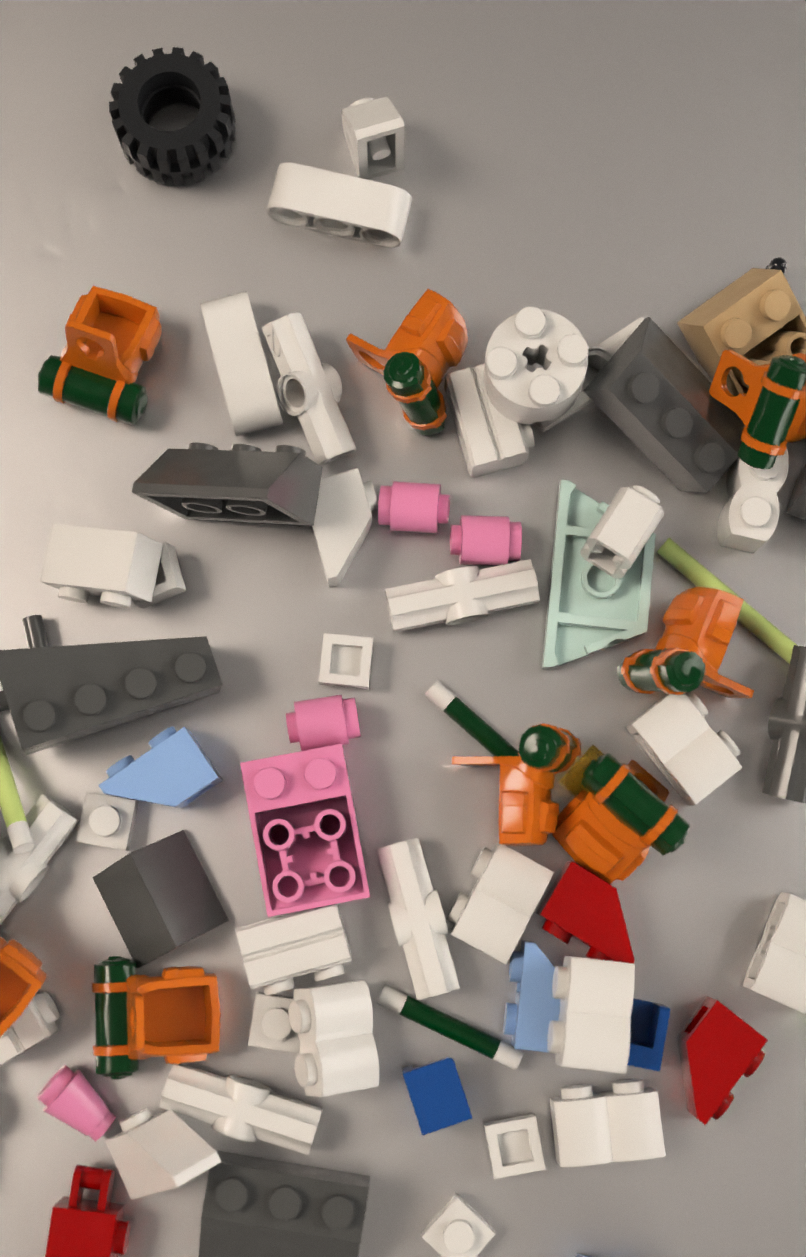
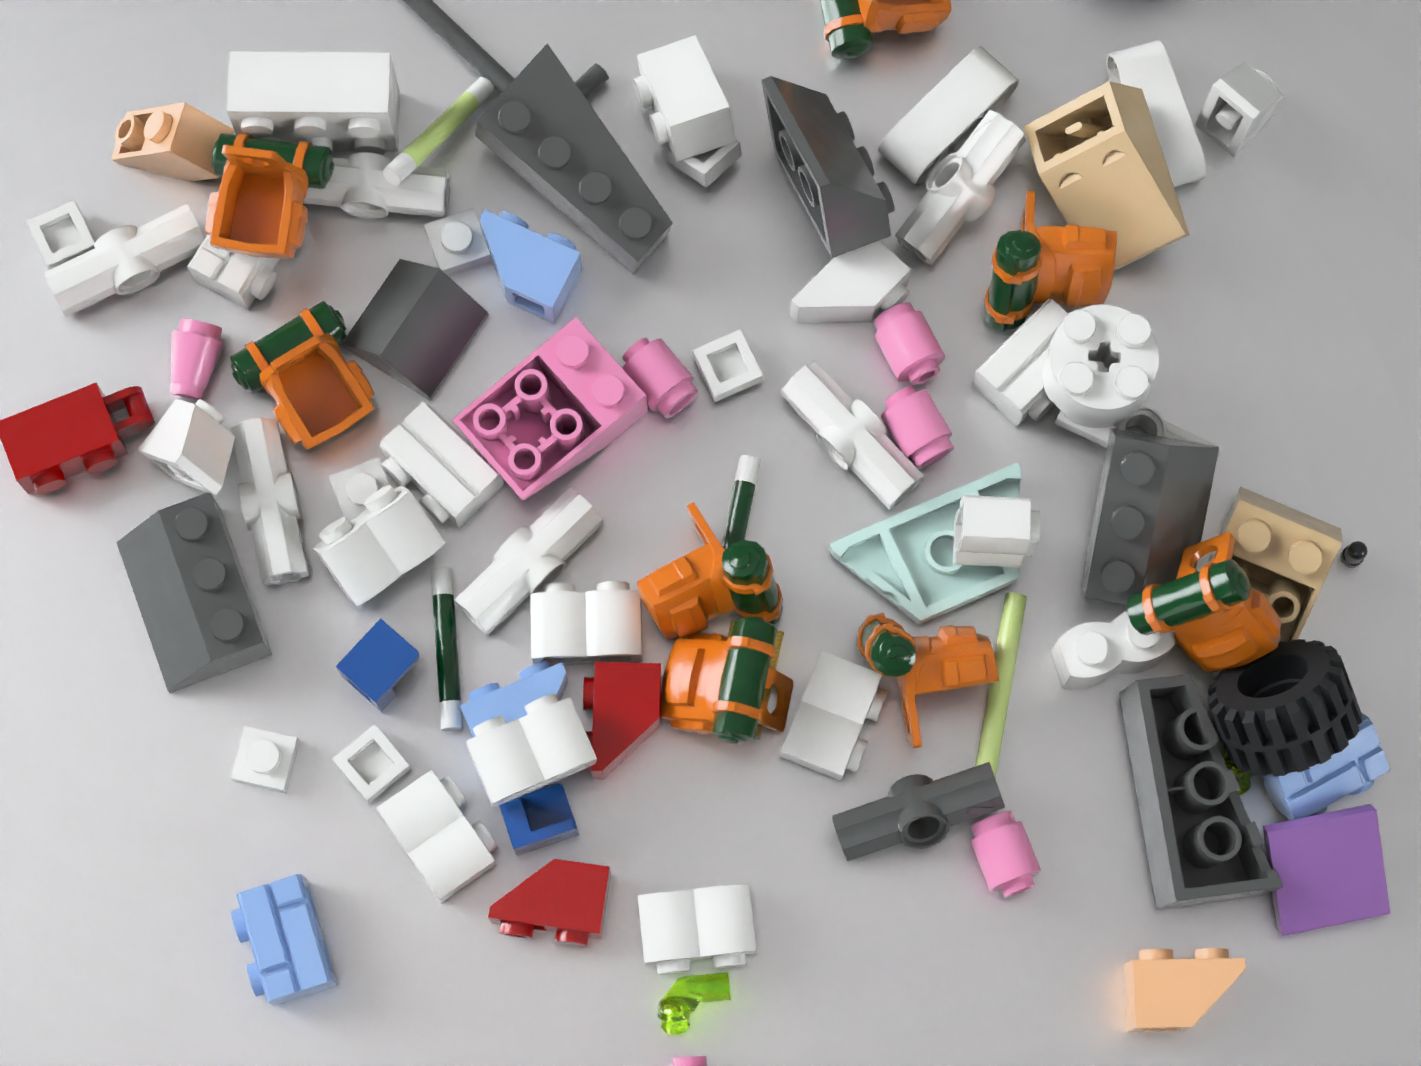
camera: 60 degrees right, 5 degrees down
none -> tan slope [1023,81,1190,271]

